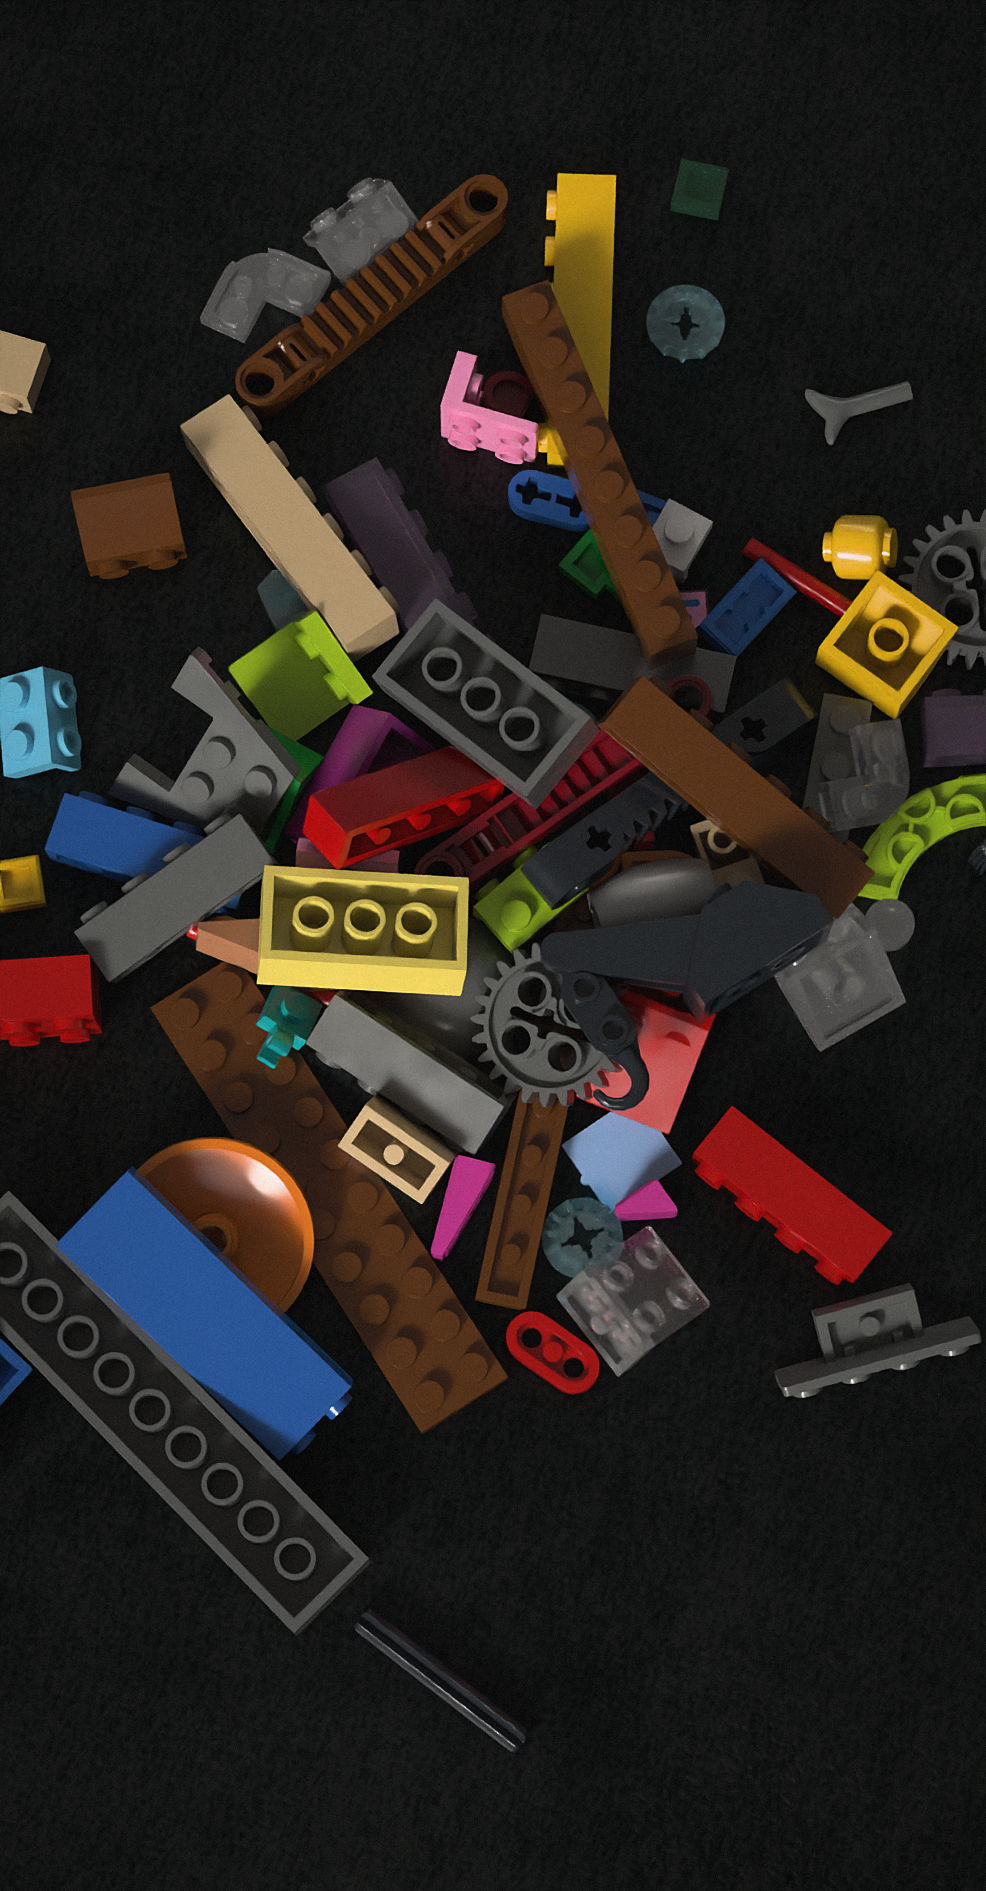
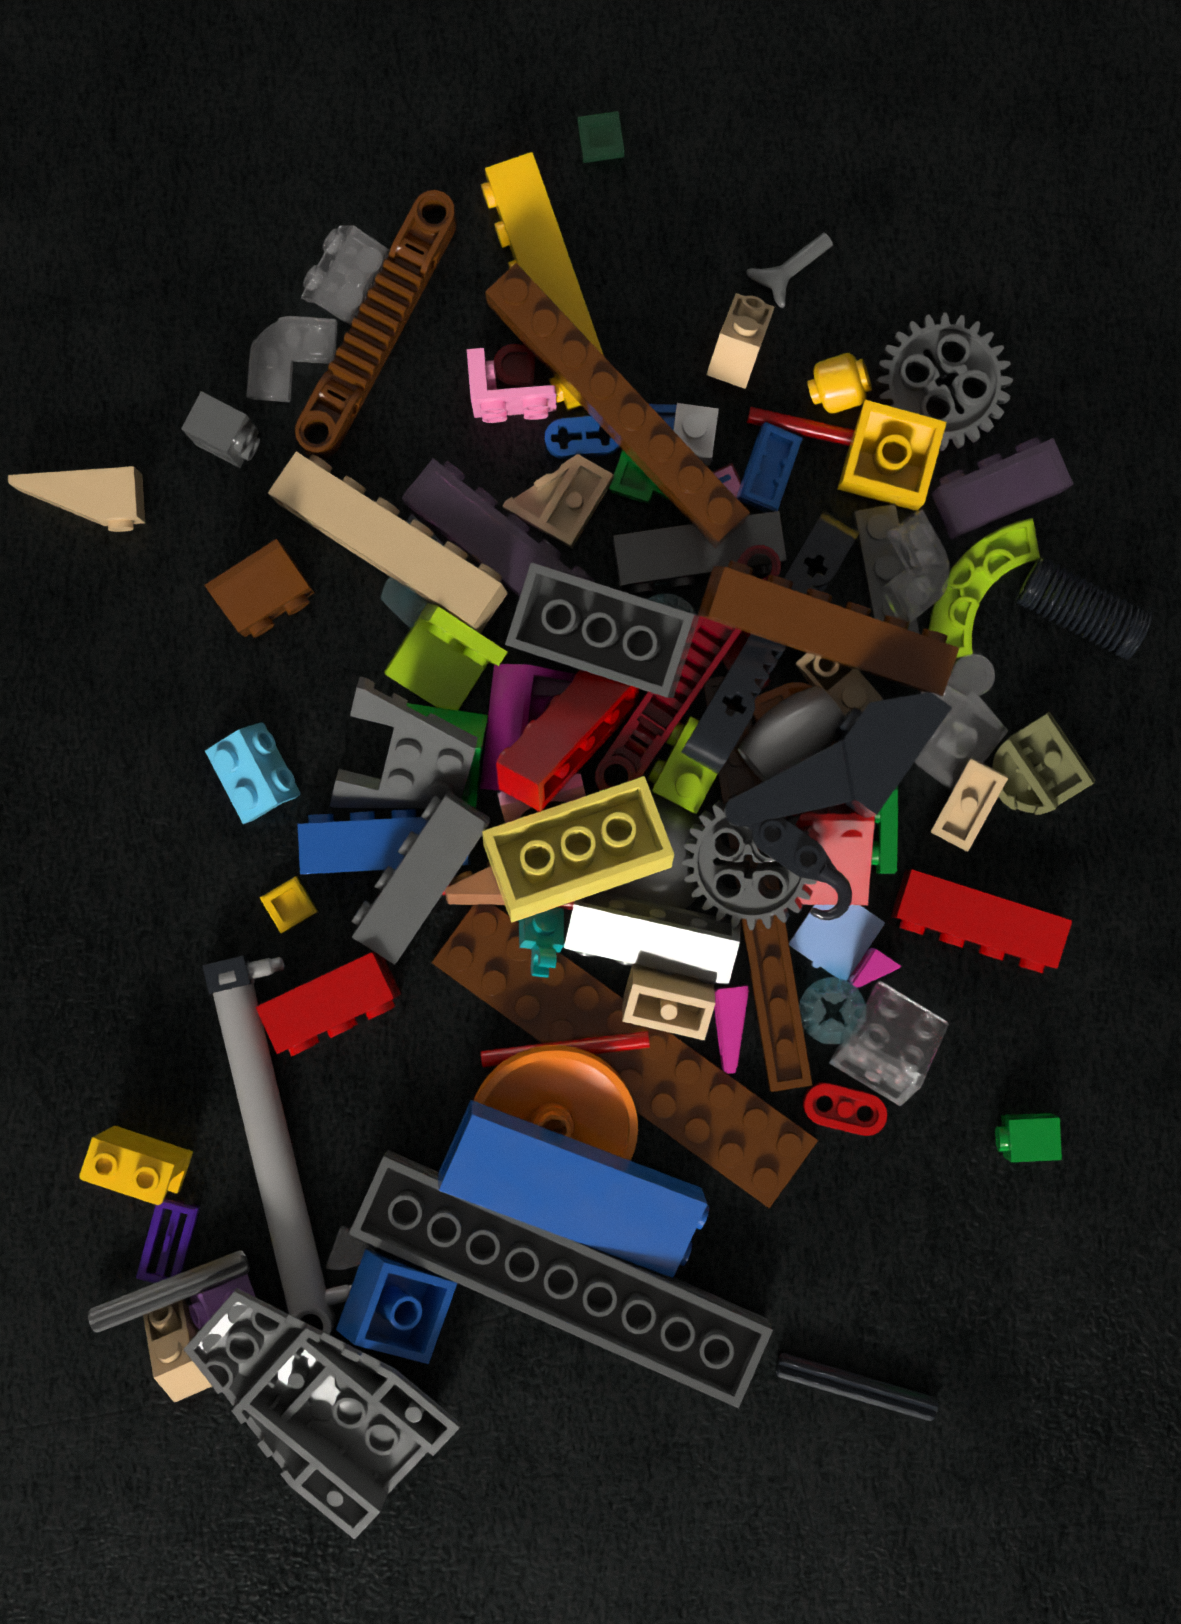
camera: 25 degrees left, 10 degrees up
clear light blue gear [646,285,725,363] -> none
dark grey bracket [774,1283,982,1398] -> none
none -> dark grey brick [181,391,260,468]
none -> red bar [481,1031,650,1068]
none -> tan wing [502,454,614,548]
none -> tan slope [706,293,775,389]
none -> green hinge [871,786,898,874]
none -> tan plate [931,758,1008,852]
none -> olive slope [992,711,1096,815]
none -> green brick [995,1113,1062,1162]

